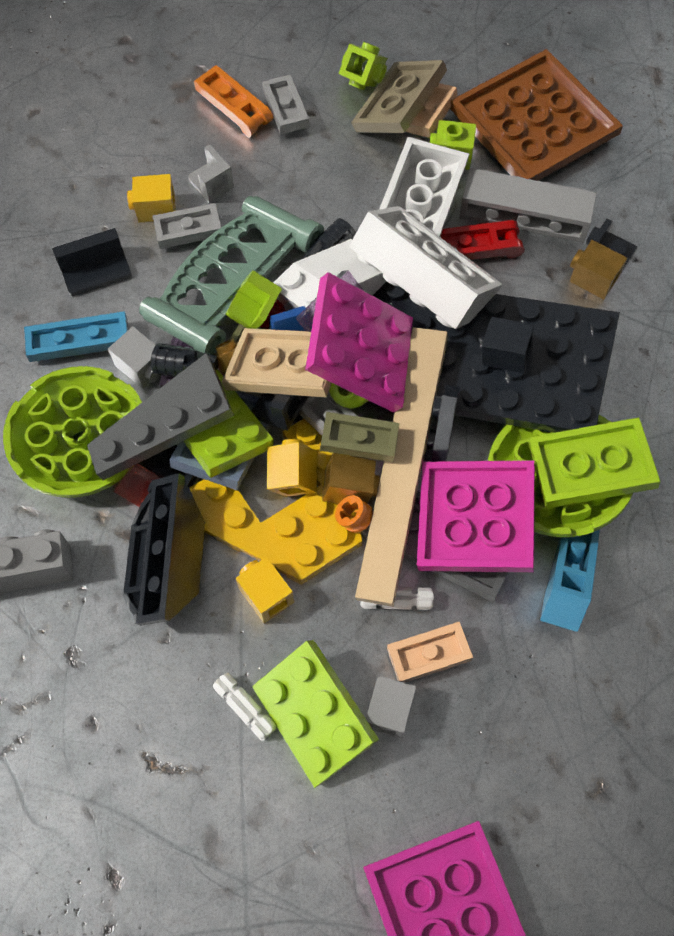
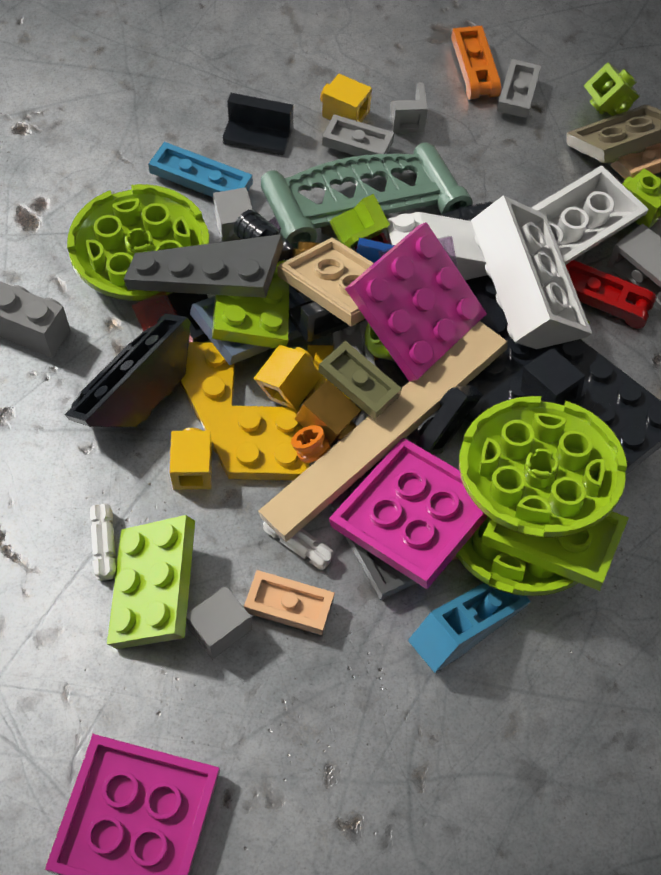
camera: 30 degrees right, 5 degrees down
none -> lime brick [459,396,627,538]

